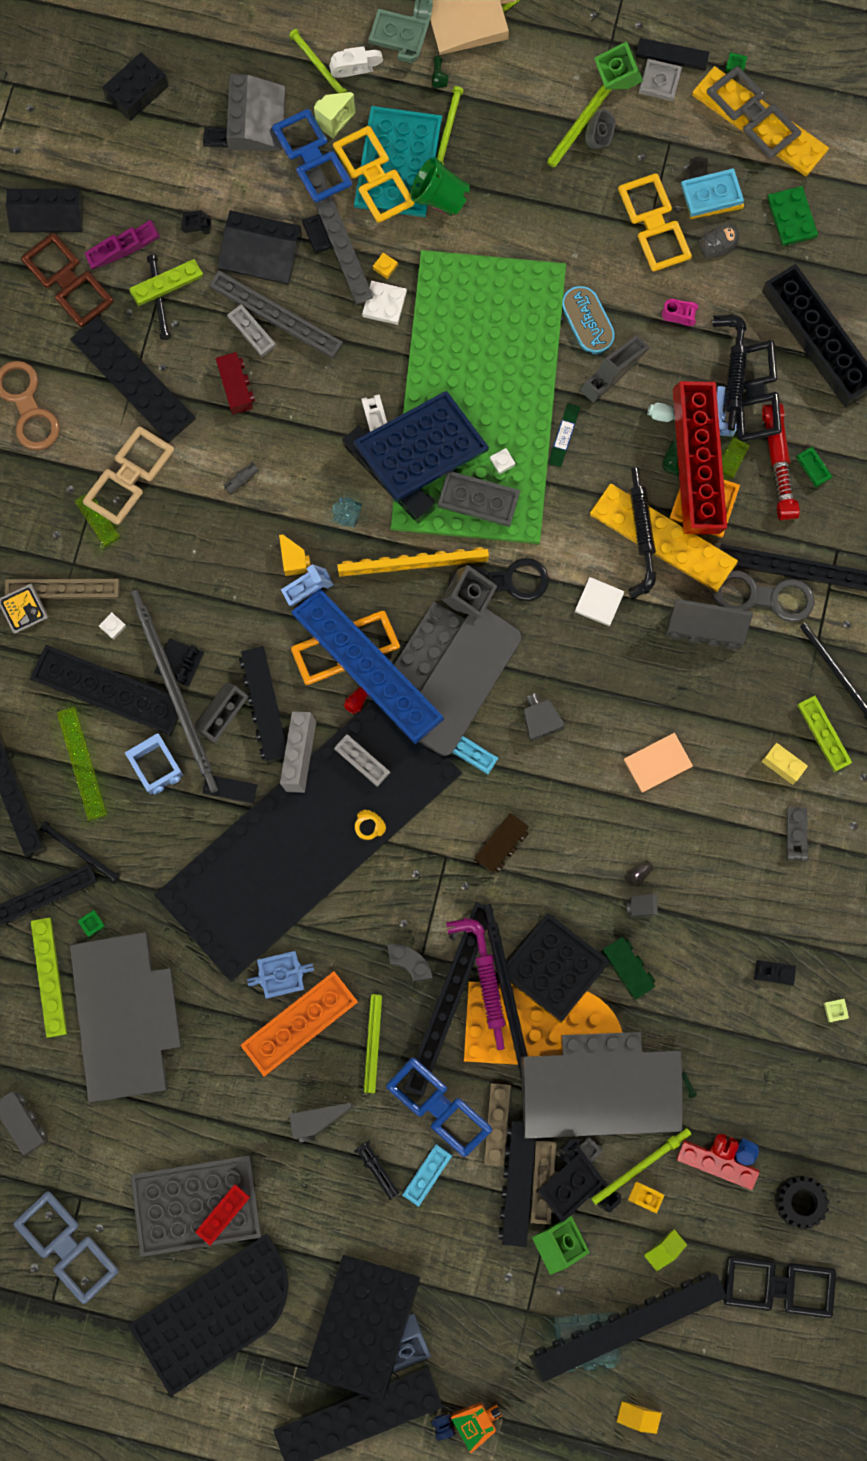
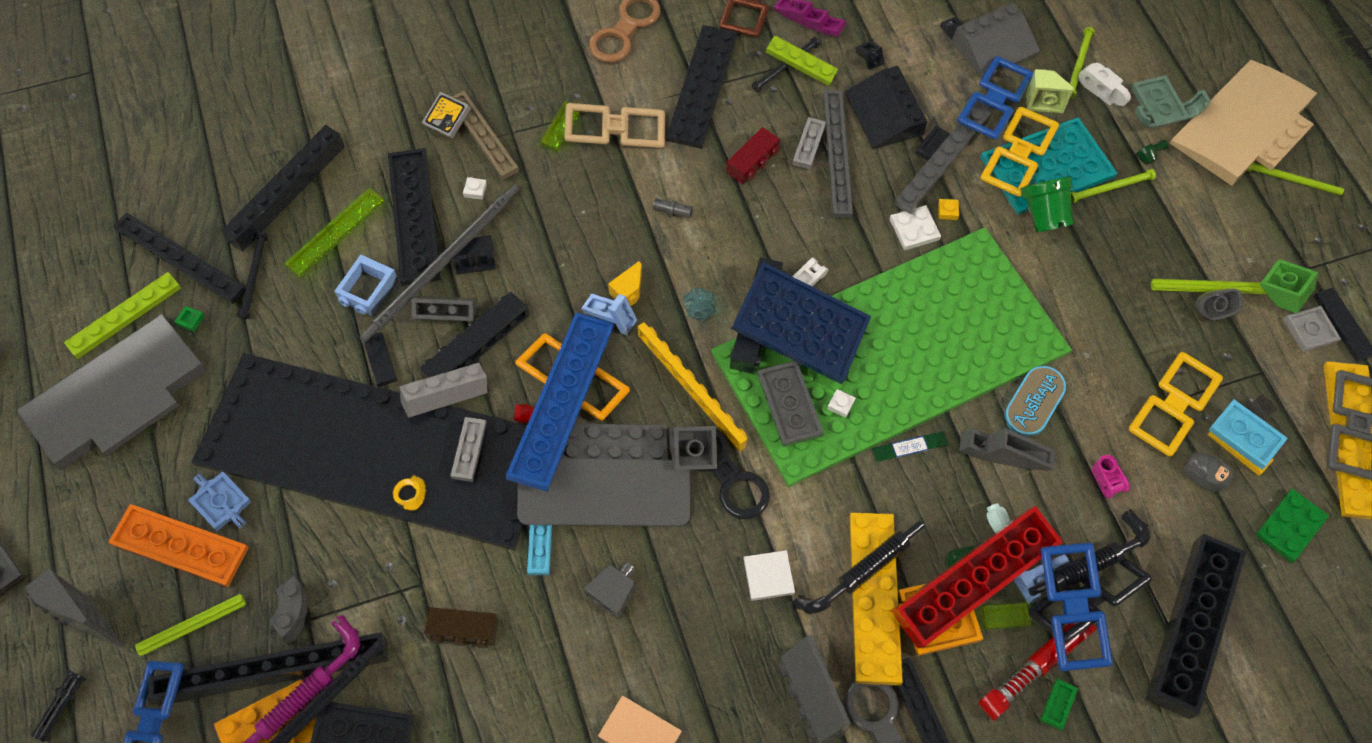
camera: 55 degrees right, 15 degrees down
none -> blue bar [1041,543,1113,671]

